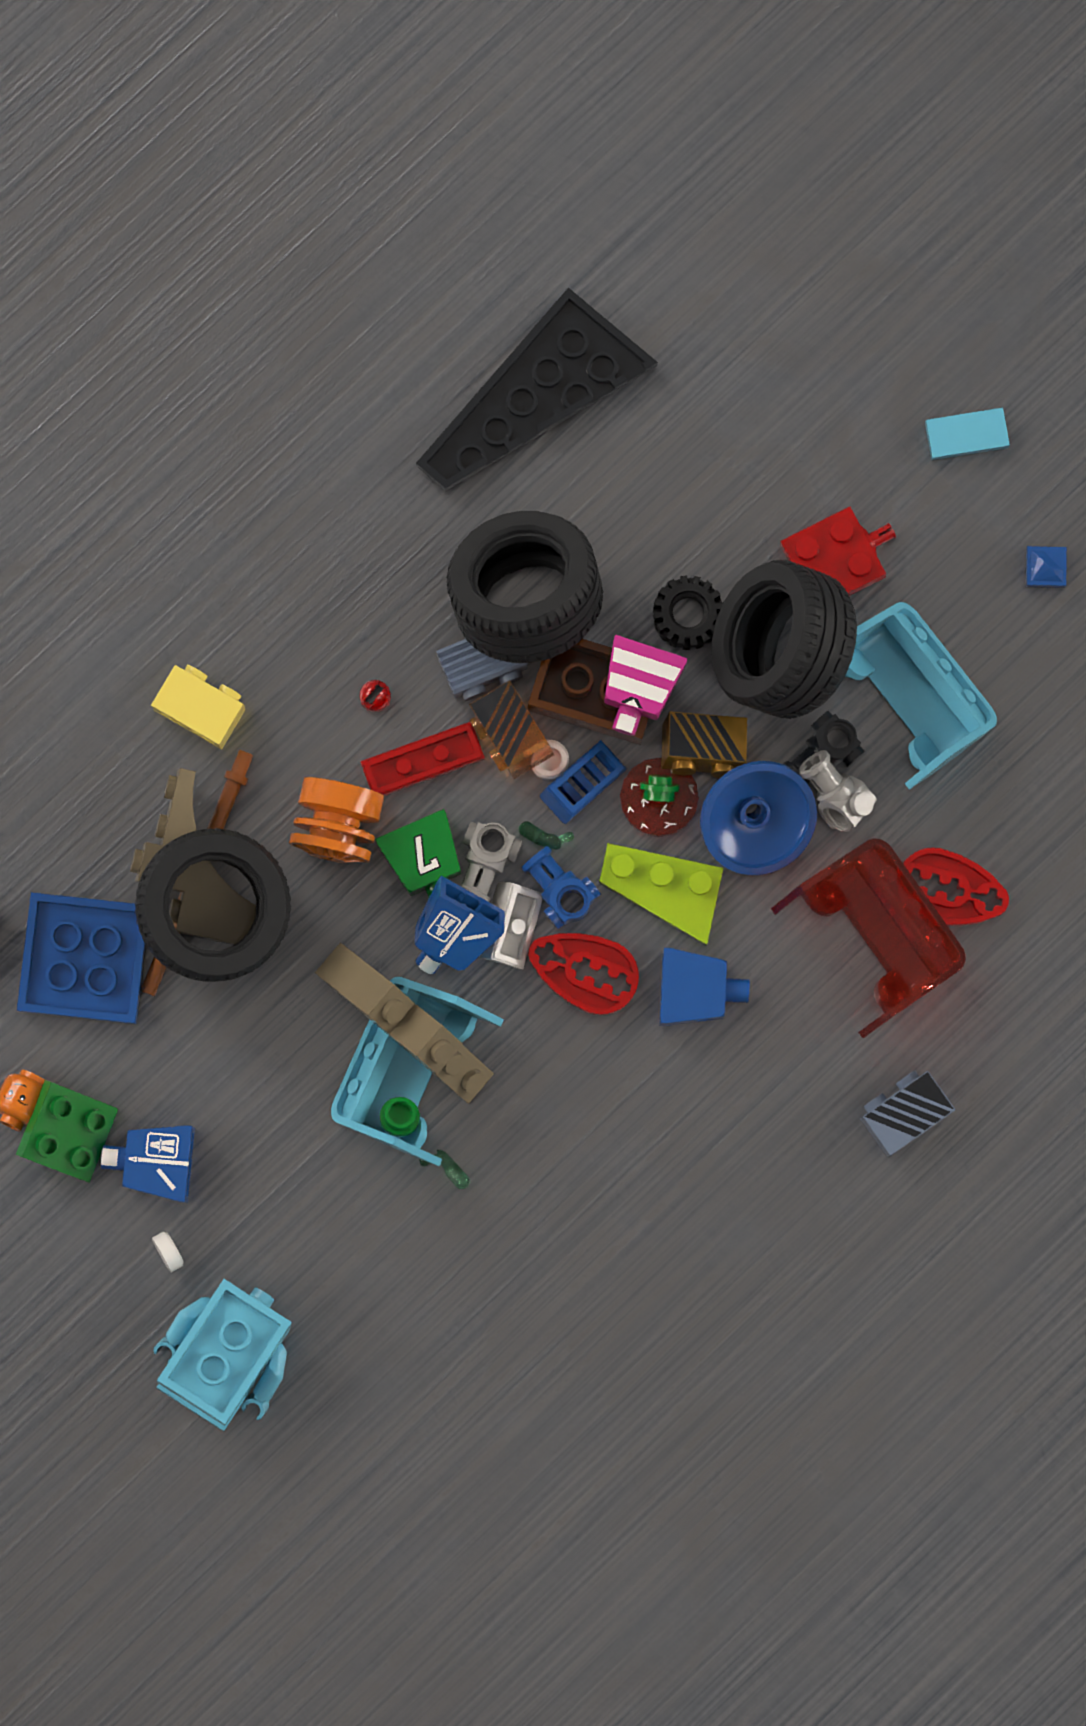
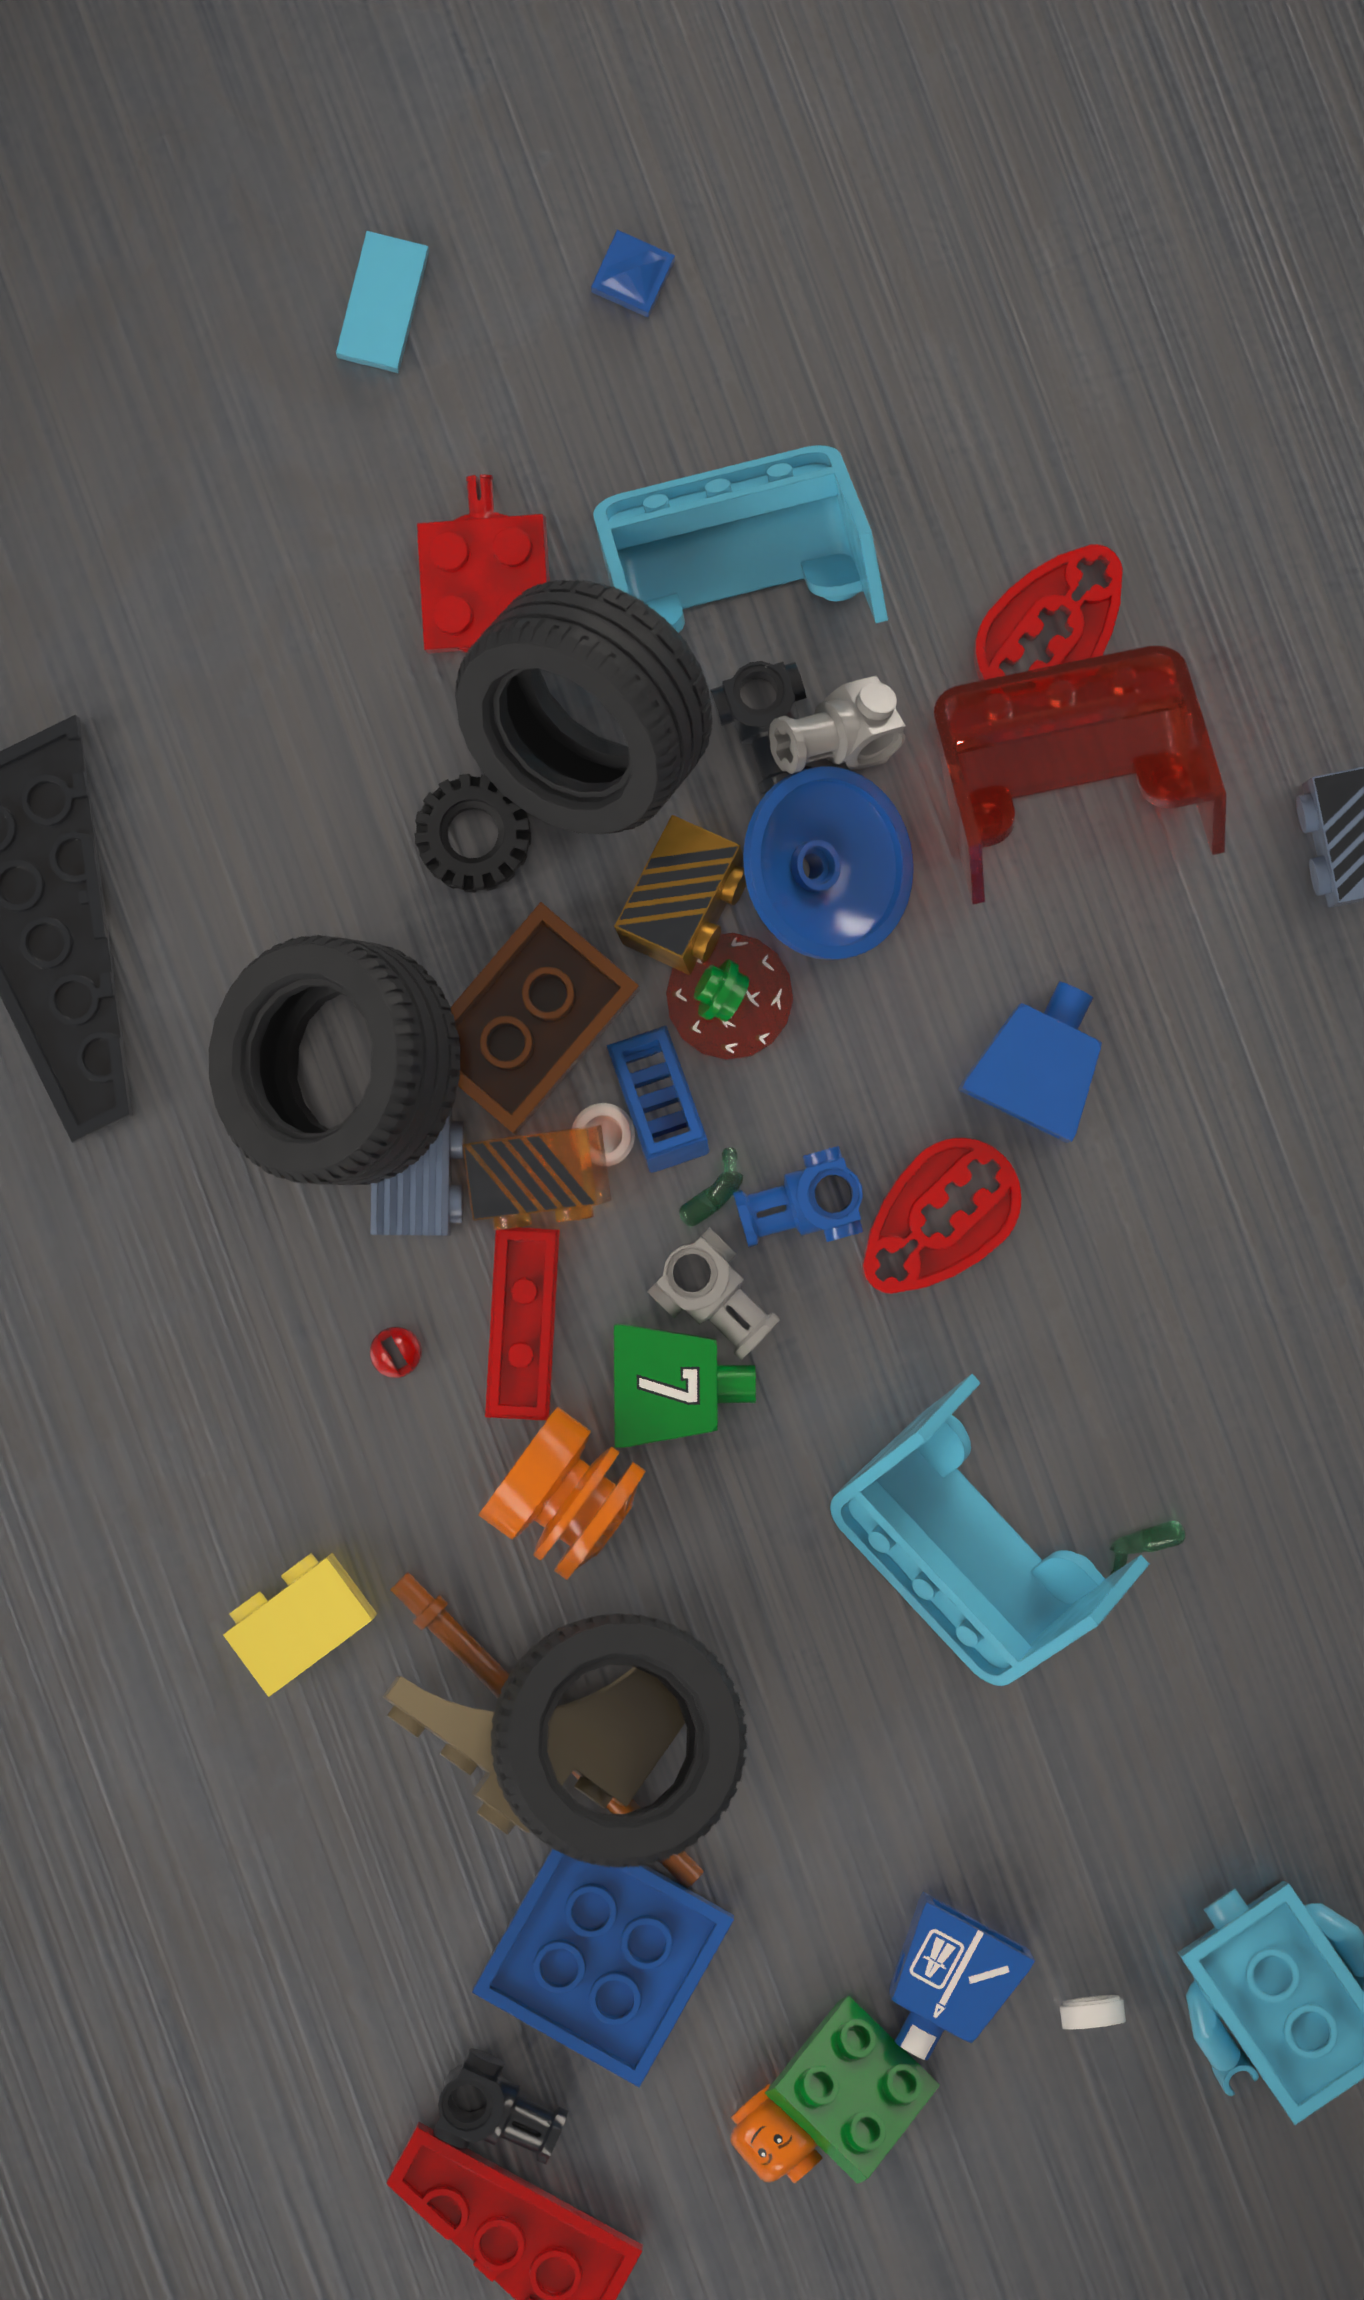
camera: 65 degrees left, 5 degrees up
dark tan arch [315,942,494,1104] -> none
green plate [380,1097,420,1137] -> none
blue torso [415,876,505,974] -> none
white slope [479,882,543,970] -> none
lime wing [599,843,723,946] -> none
torso [604,635,688,736] -> none

